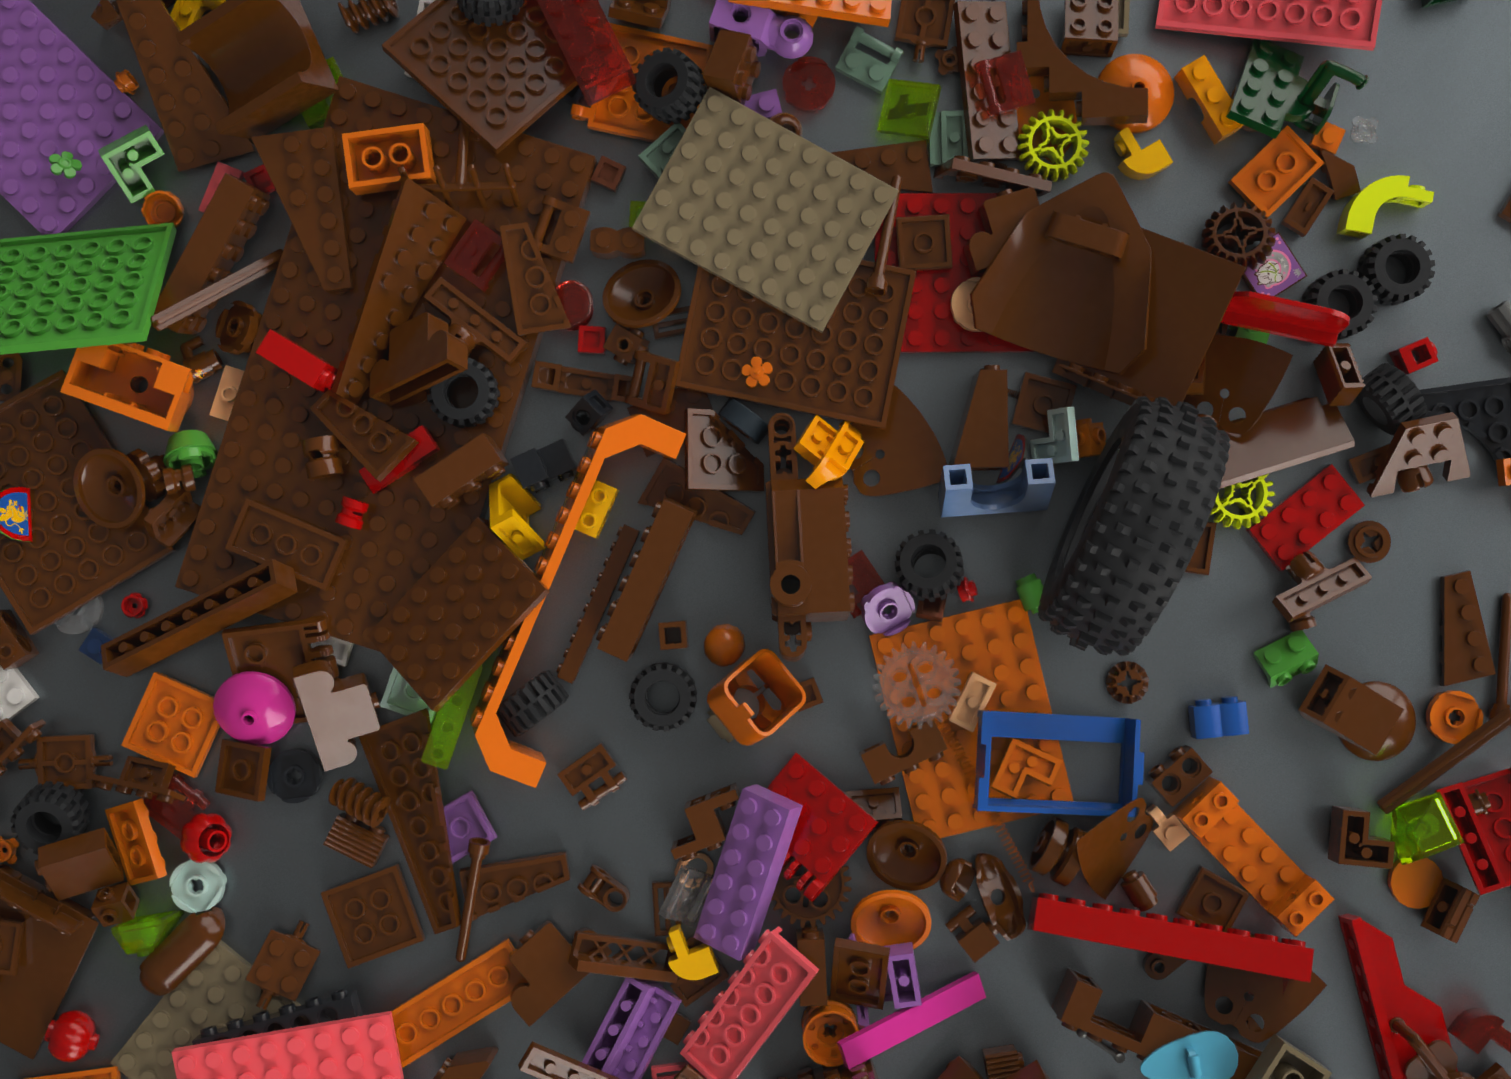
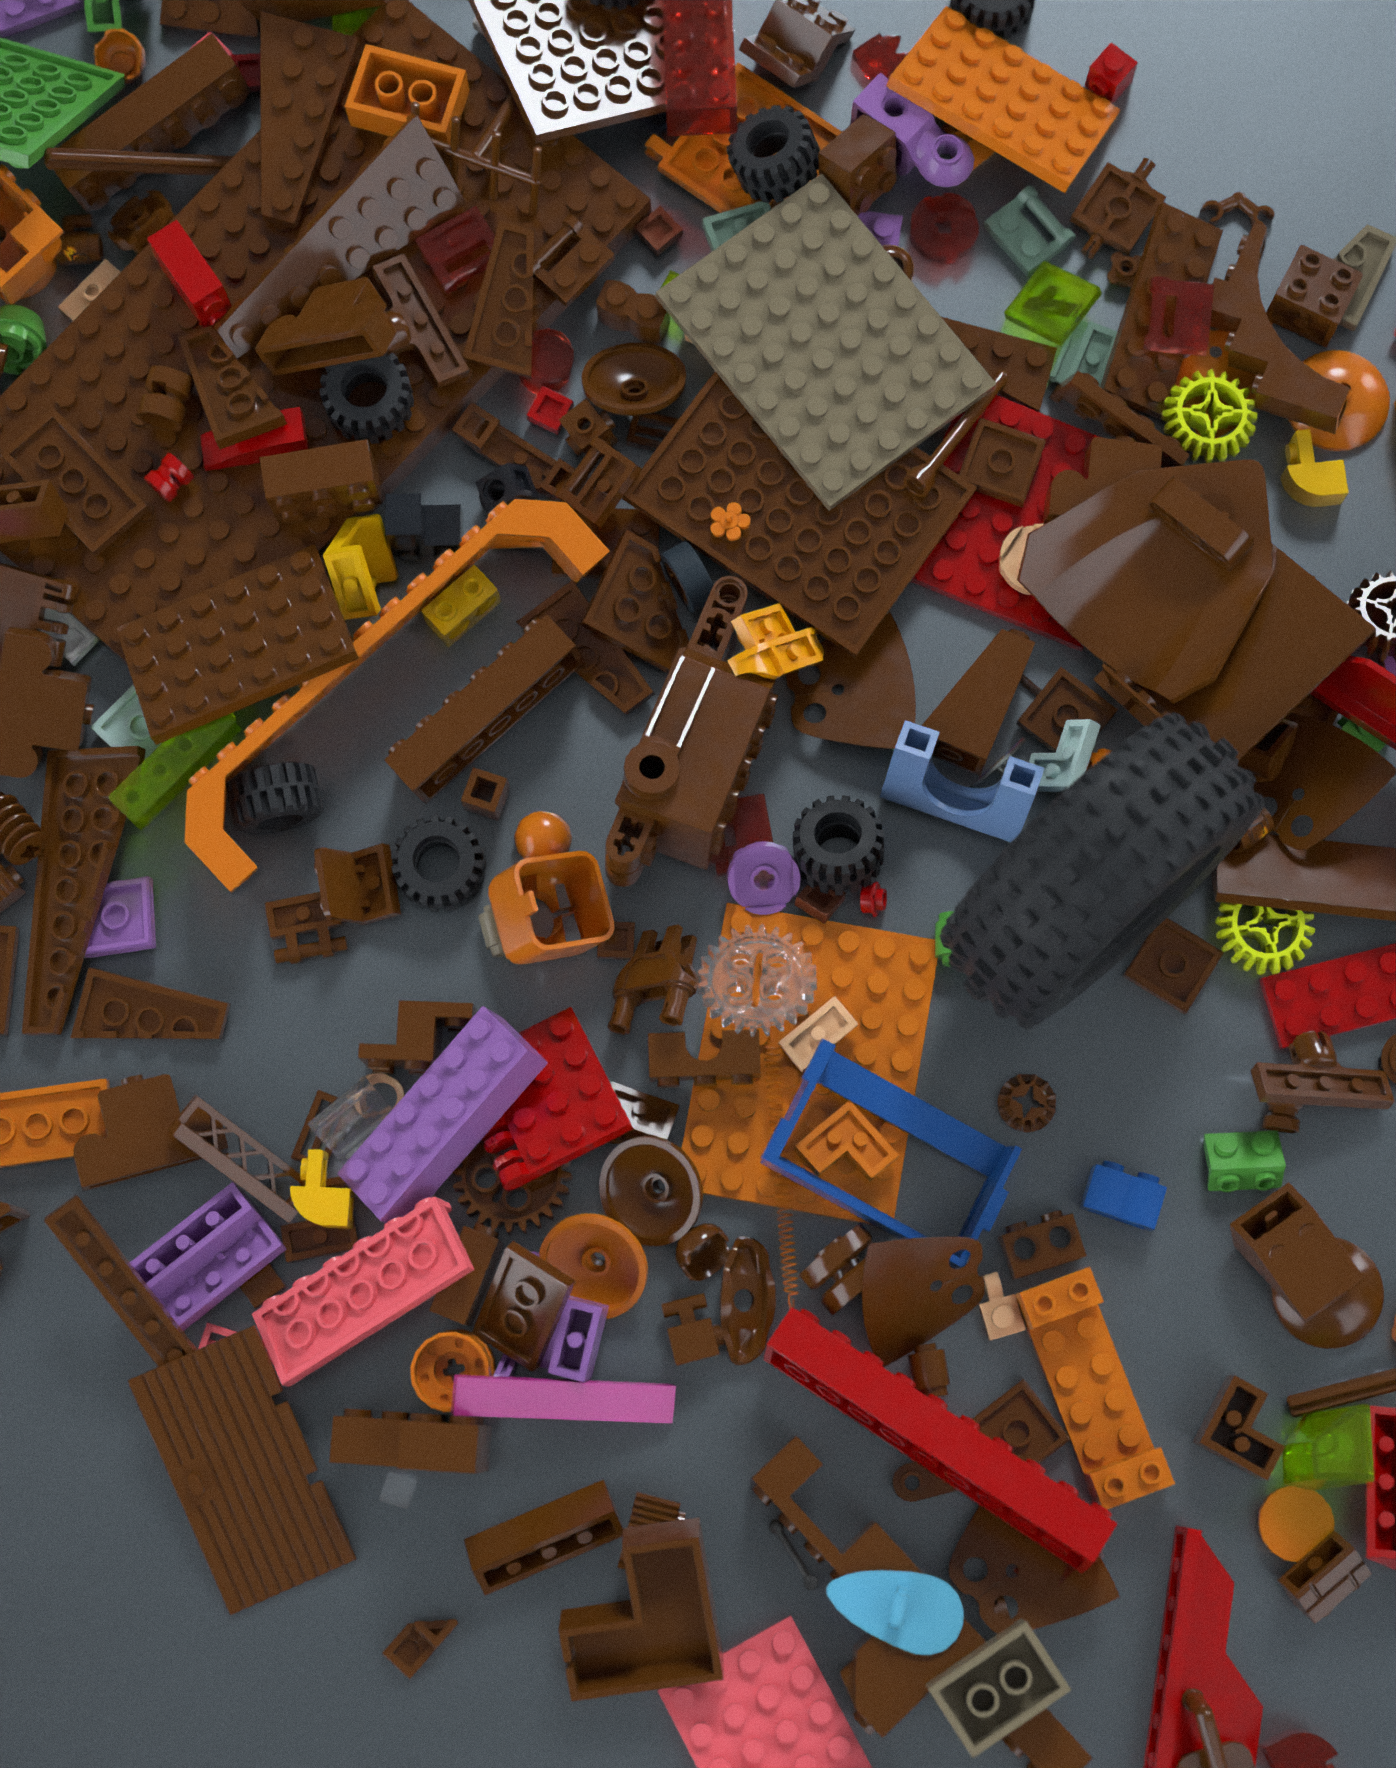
camera: 30 degrees right, 10 degrees down
reddish brown piece [455,837,491,962] -> none
reddish brown piece [556,524,640,684] -> none
reddish brown piece [577,864,630,912] -> none
none -> reddish brown bracket [314,843,401,925]
none -> reddish brown connector [607,924,699,1035]

